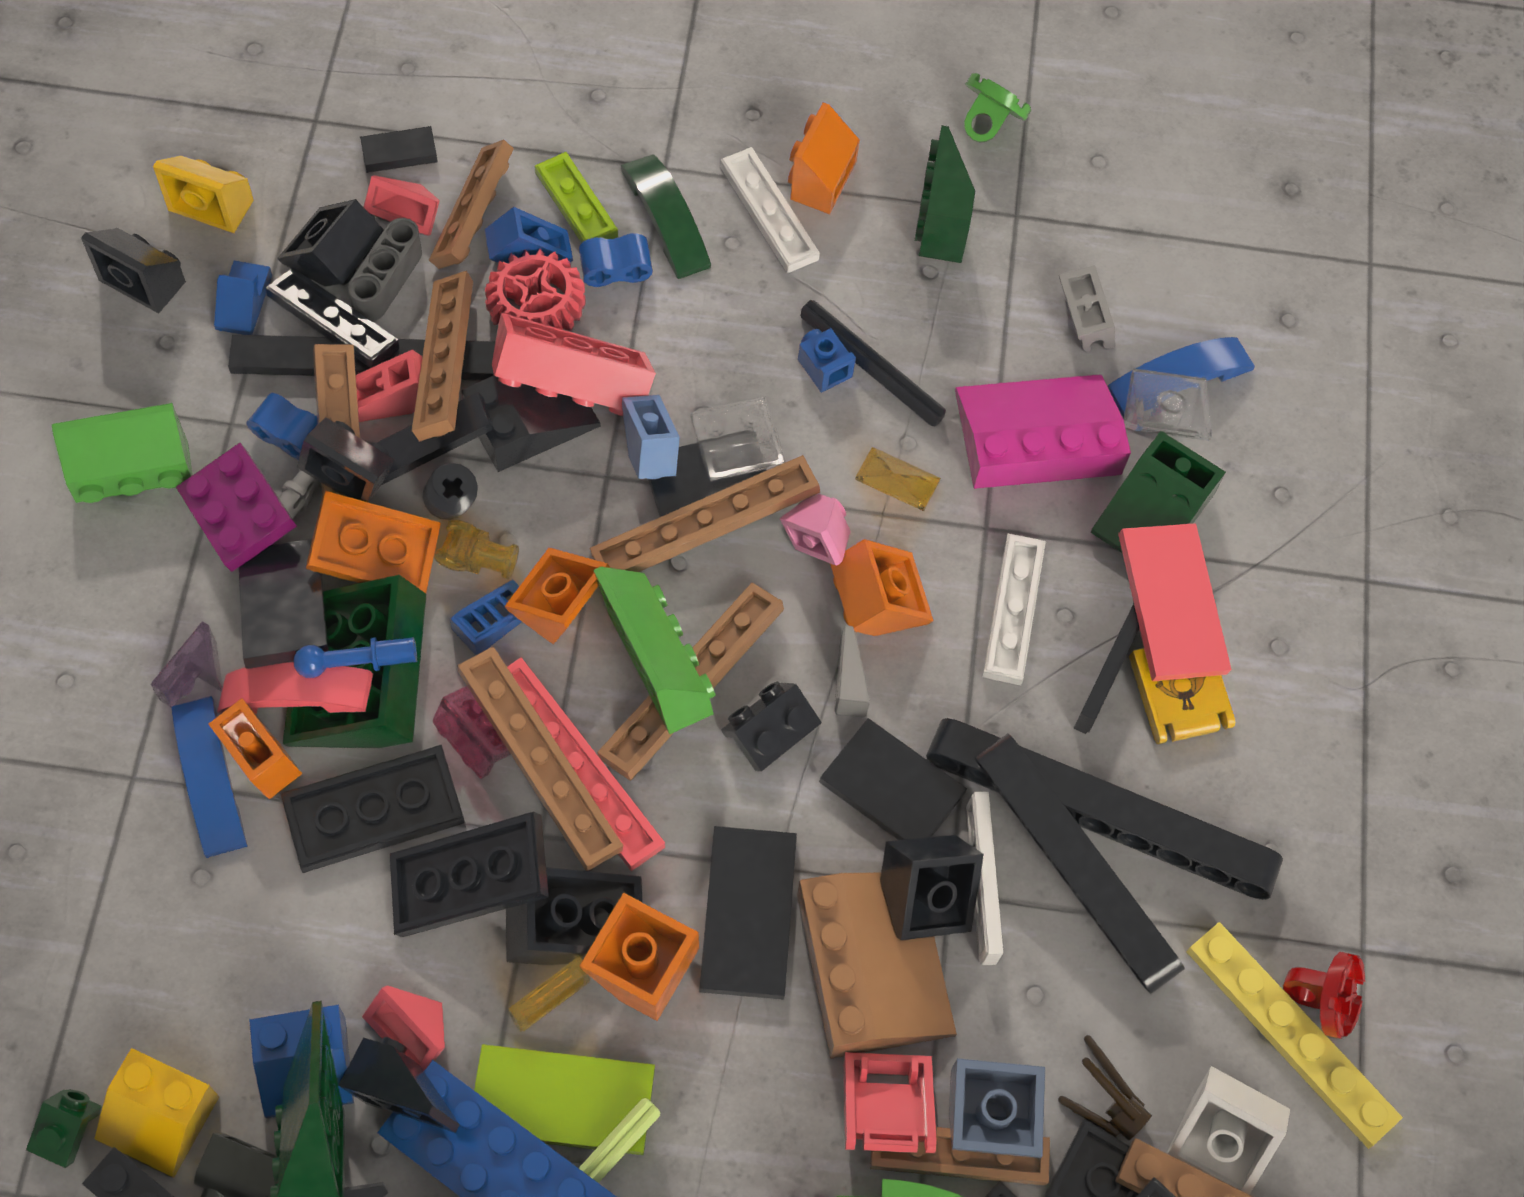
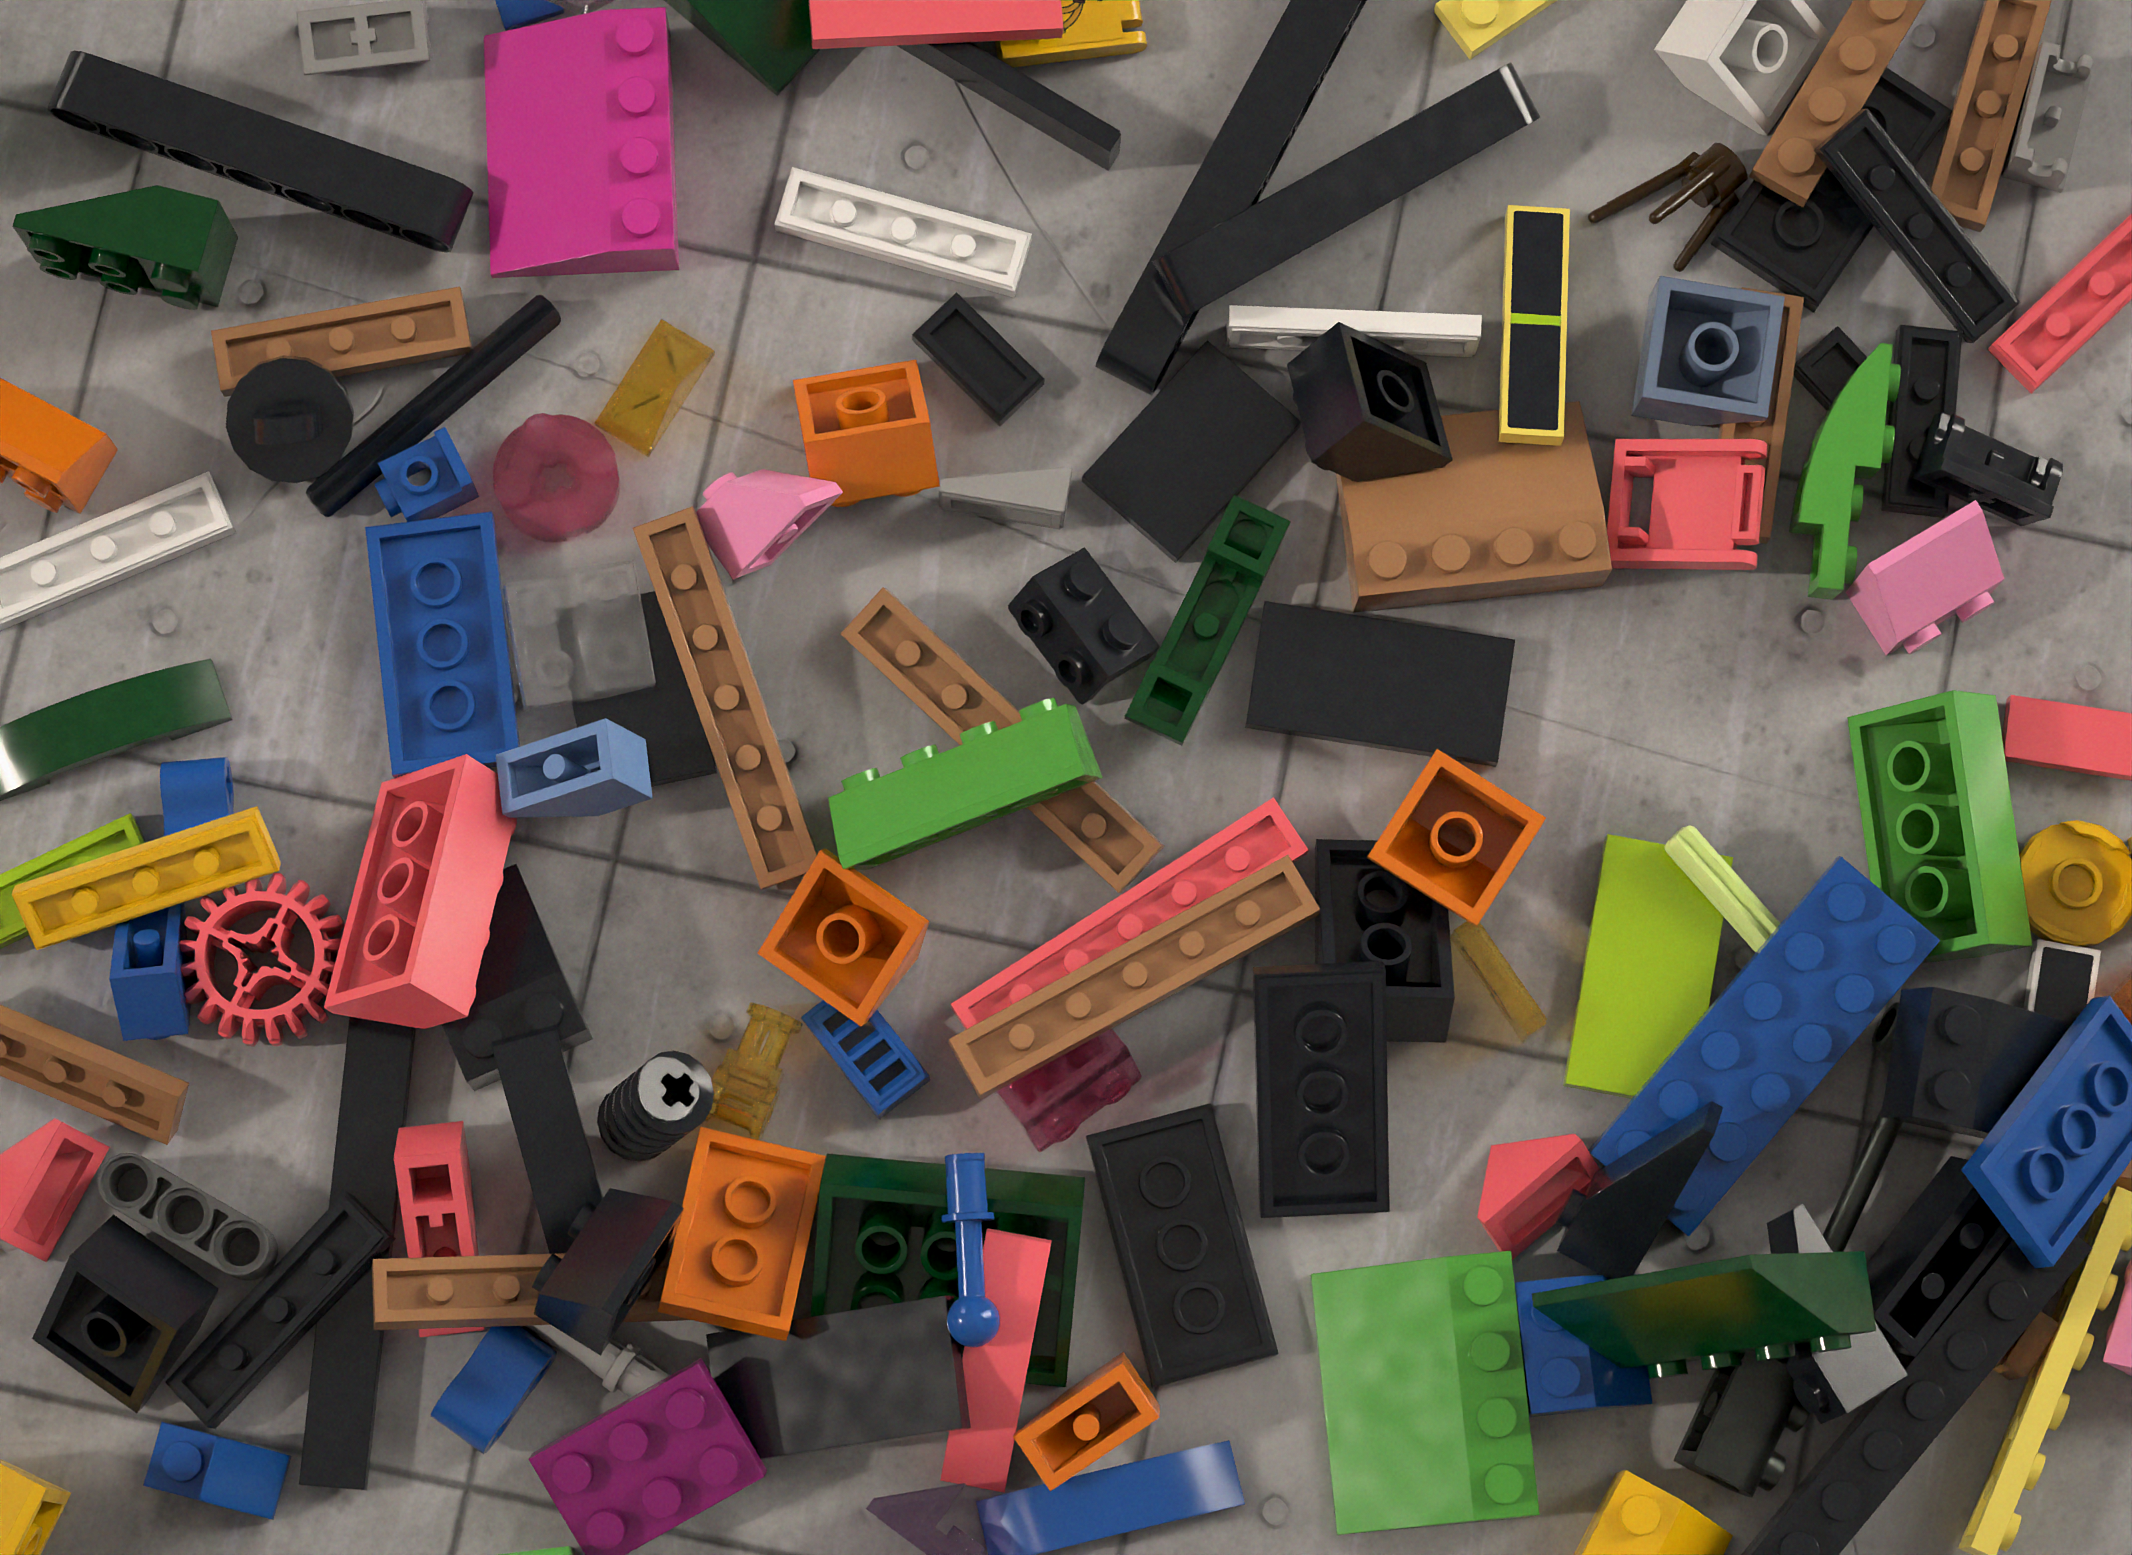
camera: 85 degrees left, 15 degrees up
medium nougat plate [412,270,473,442] -> none
none -> yellow tile [12,806,281,950]
none -> black beam [47,50,474,253]
none -> medium nougat plate [211,286,472,397]
none -> black tile [226,355,354,483]
none -> blue plate [365,511,520,778]
none -> clear pink plate [493,413,621,543]
none -> black tile [912,292,1045,427]
none -> dark green slope [1124,495,1291,746]
none -> bright green slope [1310,1251,1540,1535]
none -> black tile [1498,205,1570,446]

